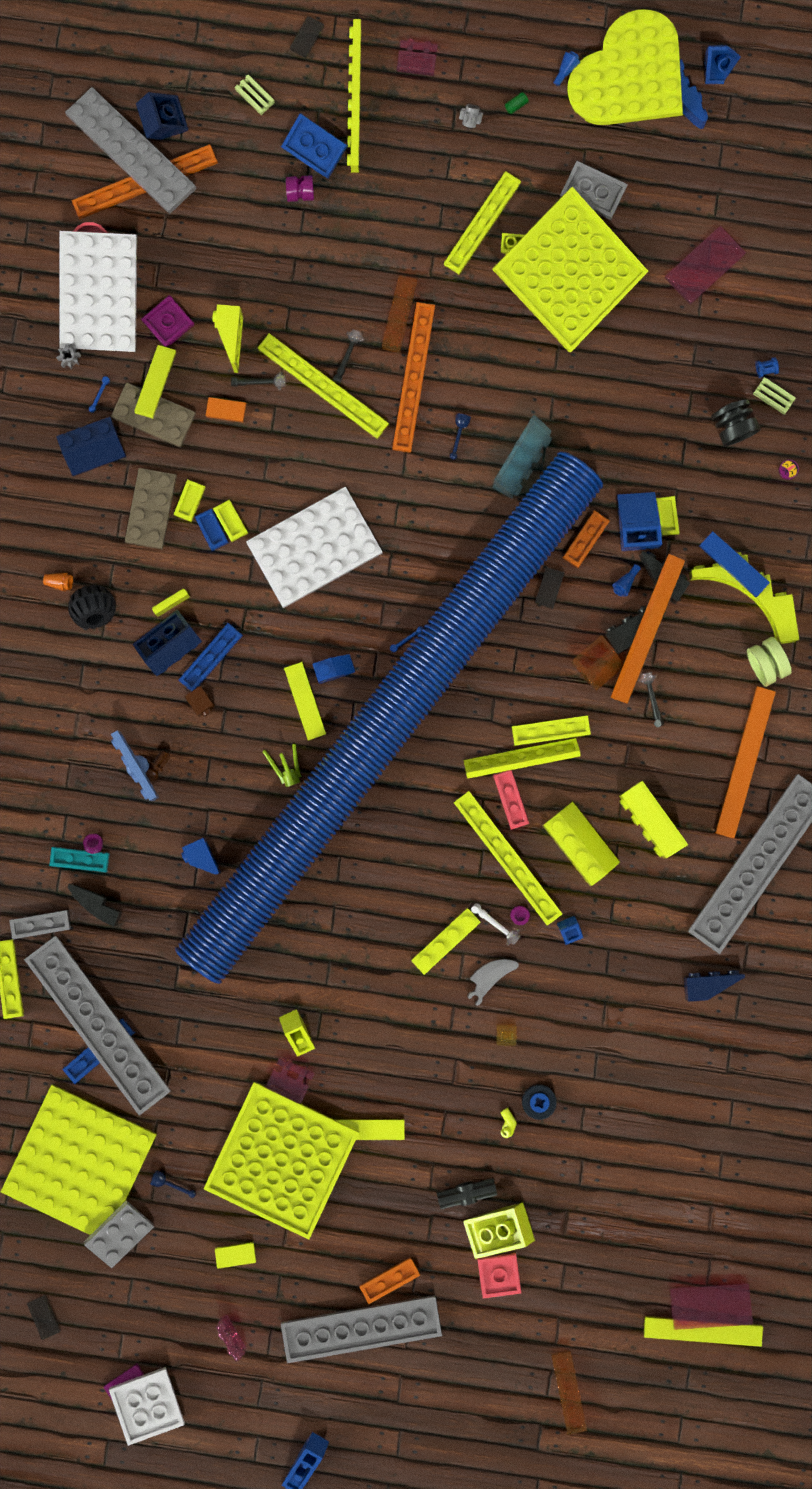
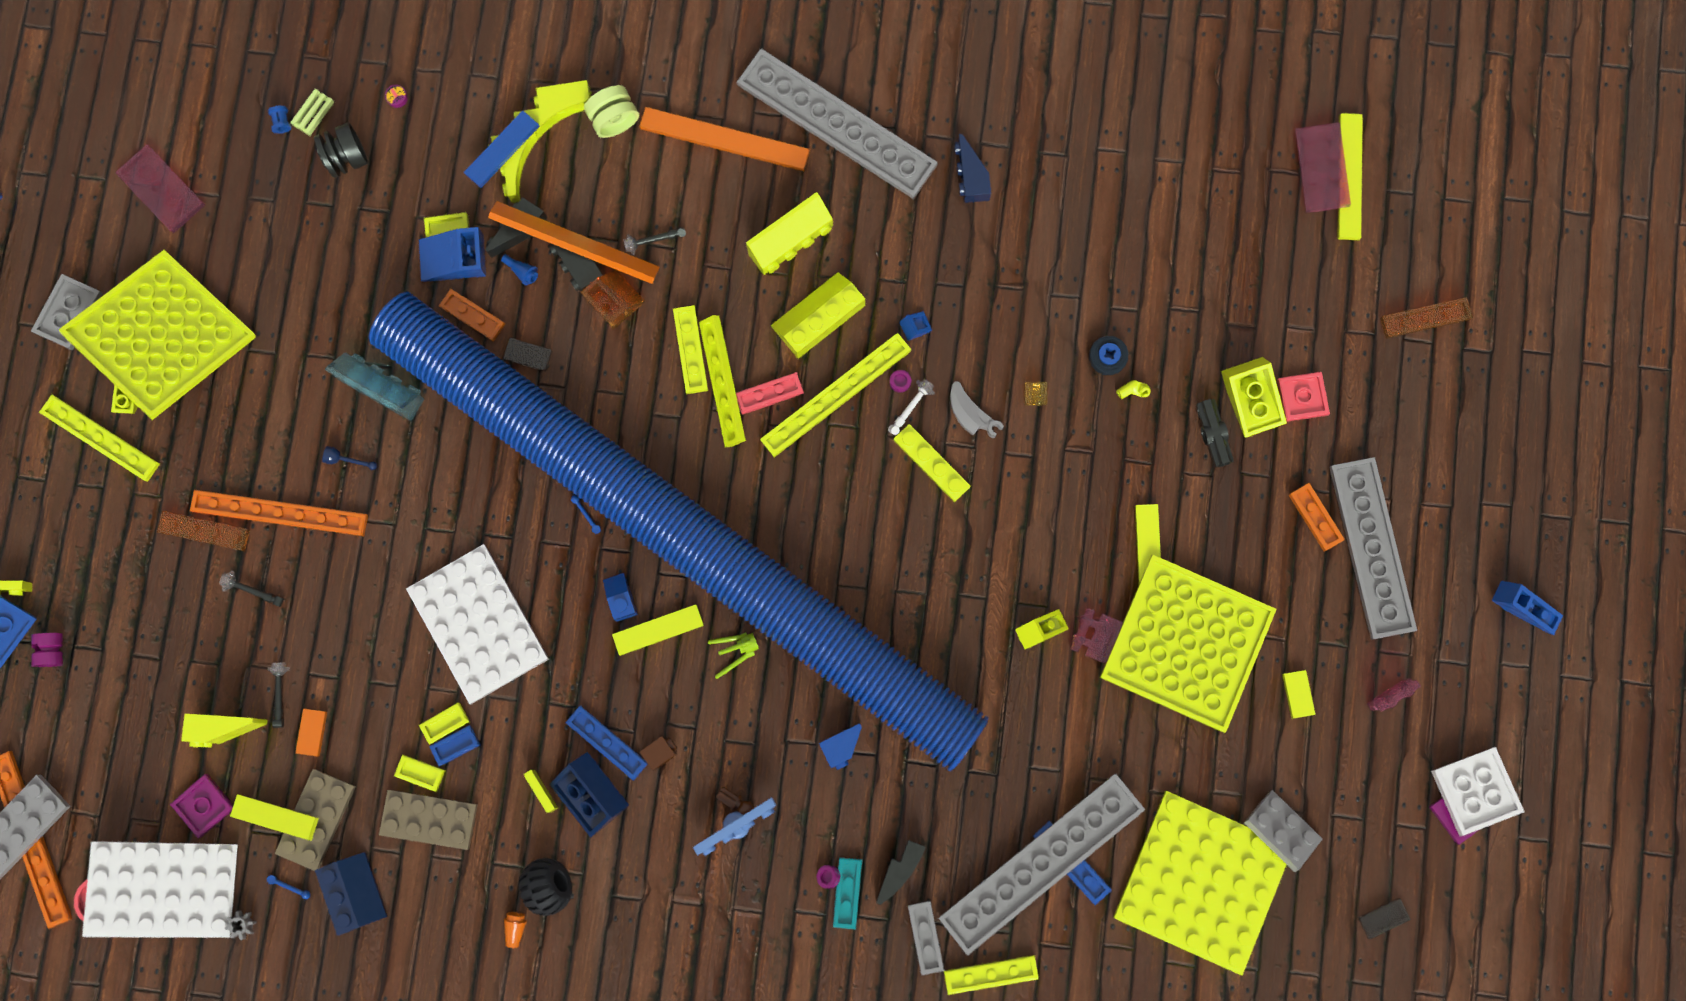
camera: 90 degrees left, 5 degrees down
dark blue hinge [150,1170,196,1198] -> none
neon yellow tile [258,333,389,439] -> none

